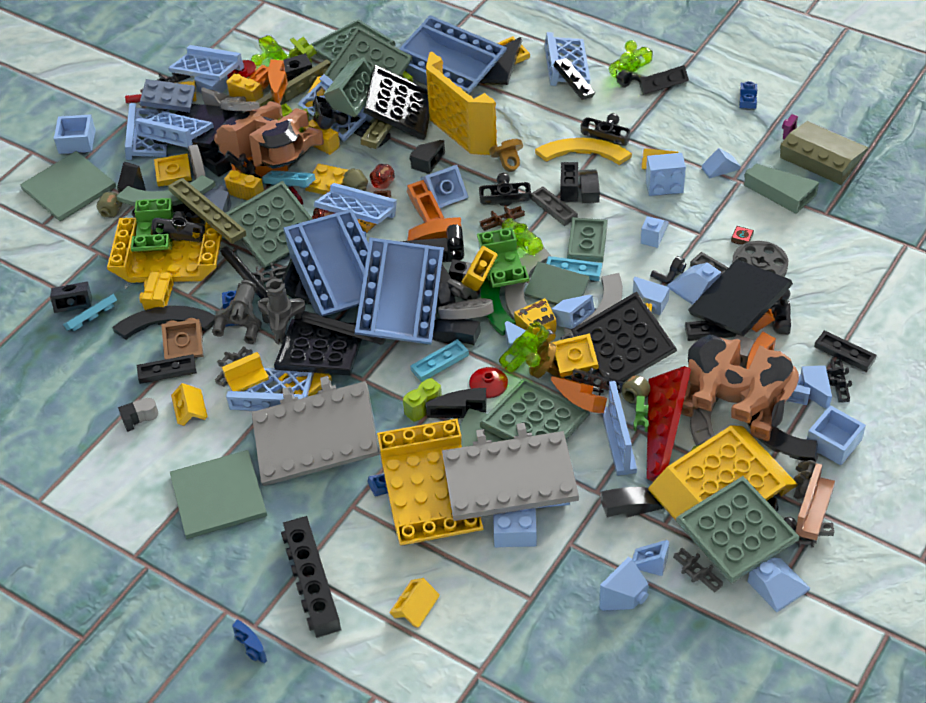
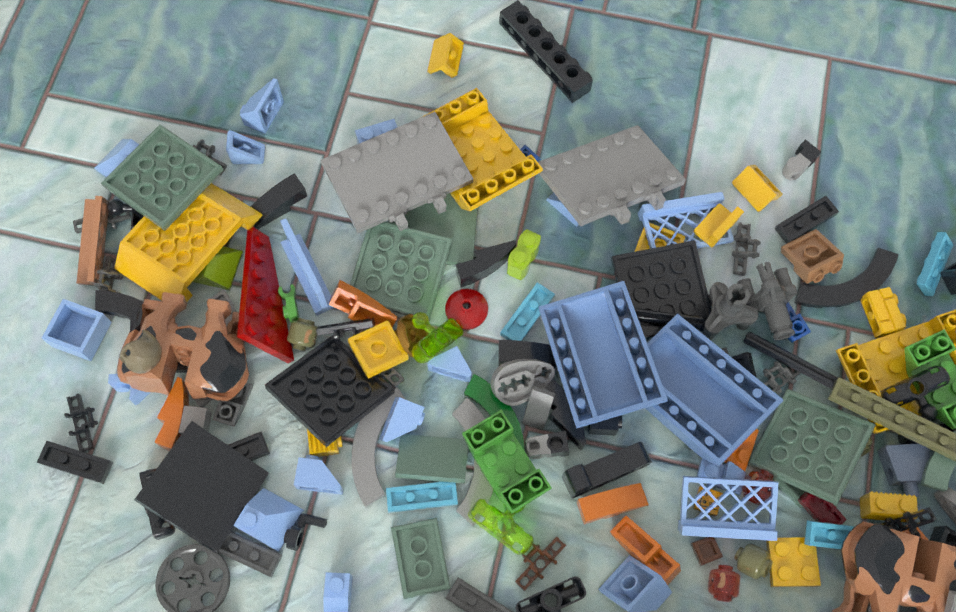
camera: 155 degrees right, 20 degrees up
sand green tile [170,450,267,539] -> none
yellow brick [462,246,498,291] -> none
yellow torso [514,298,556,342] -> none
light blue slope [797,366,832,409] -> none
none -> dark tan helmet [119,329,162,374]

